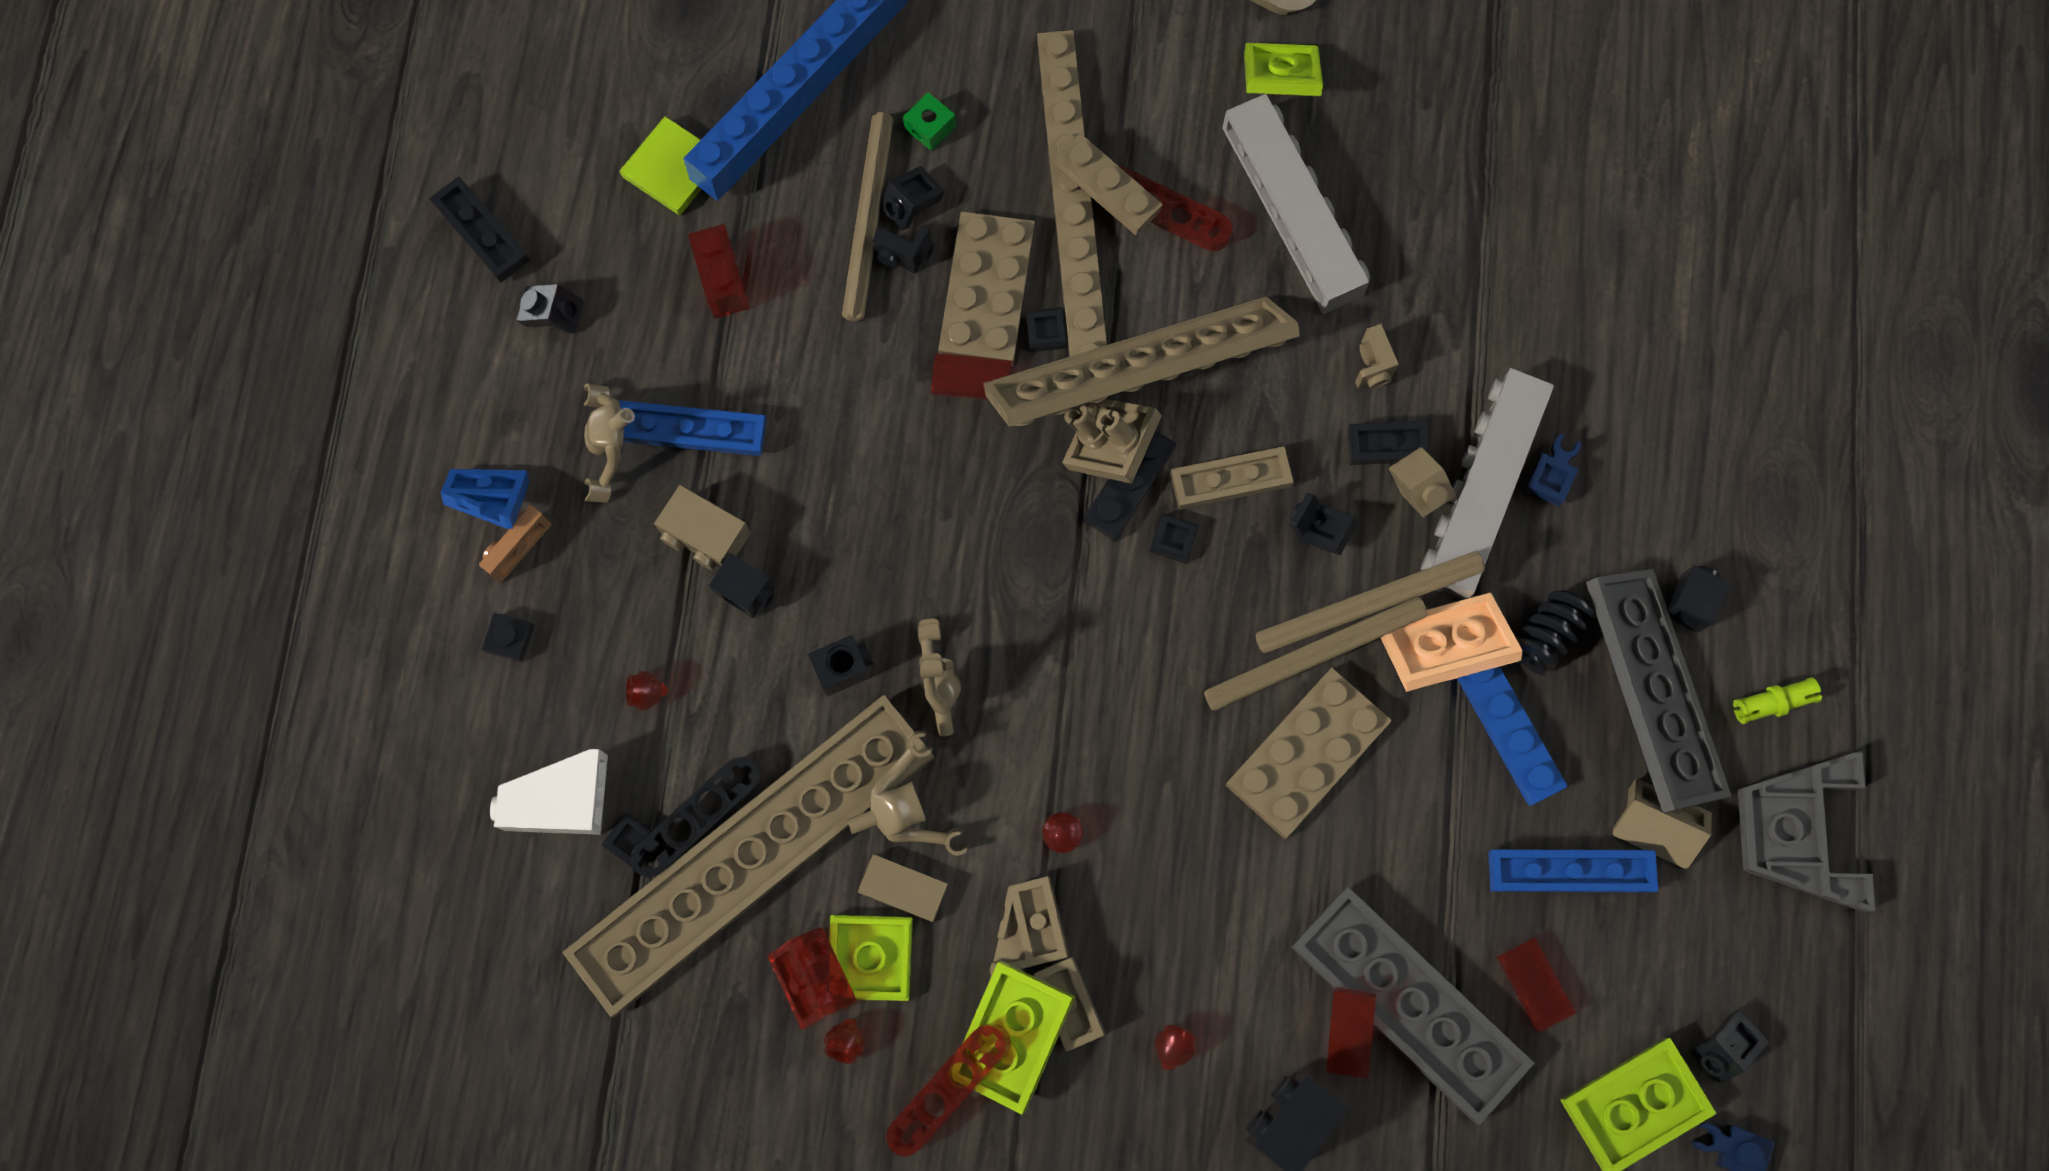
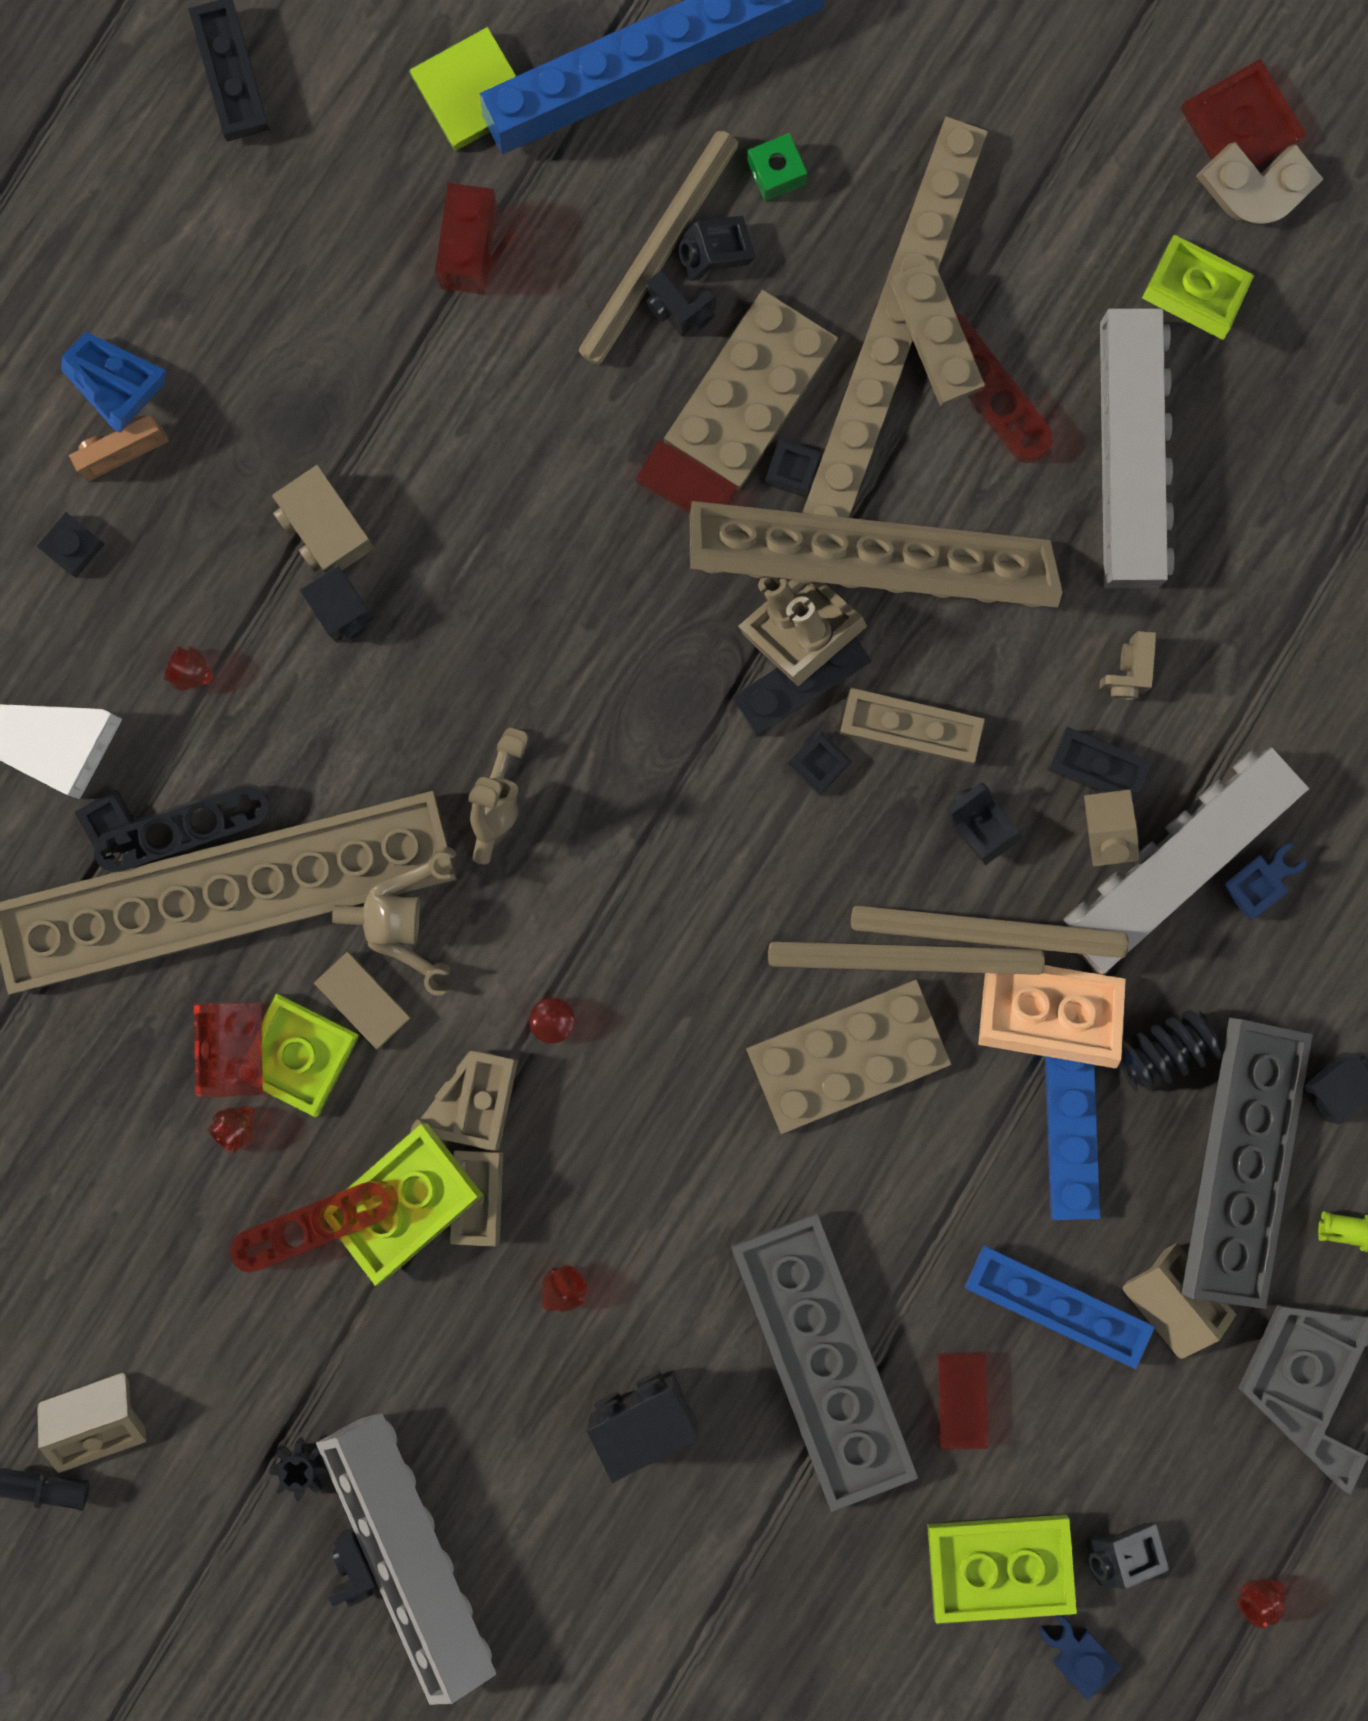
camera: 25 degrees right, 10 degrees up
black bracket [516,284,583,334] -> none
dark tan piece [584,383,635,503] -> none
blue plate [618,400,767,456] -> none
black brick [808,635,873,697] -> none
clear red tile [1326,987,1377,1079] -> none
none -> clear red plate [1237,1579,1286,1628]

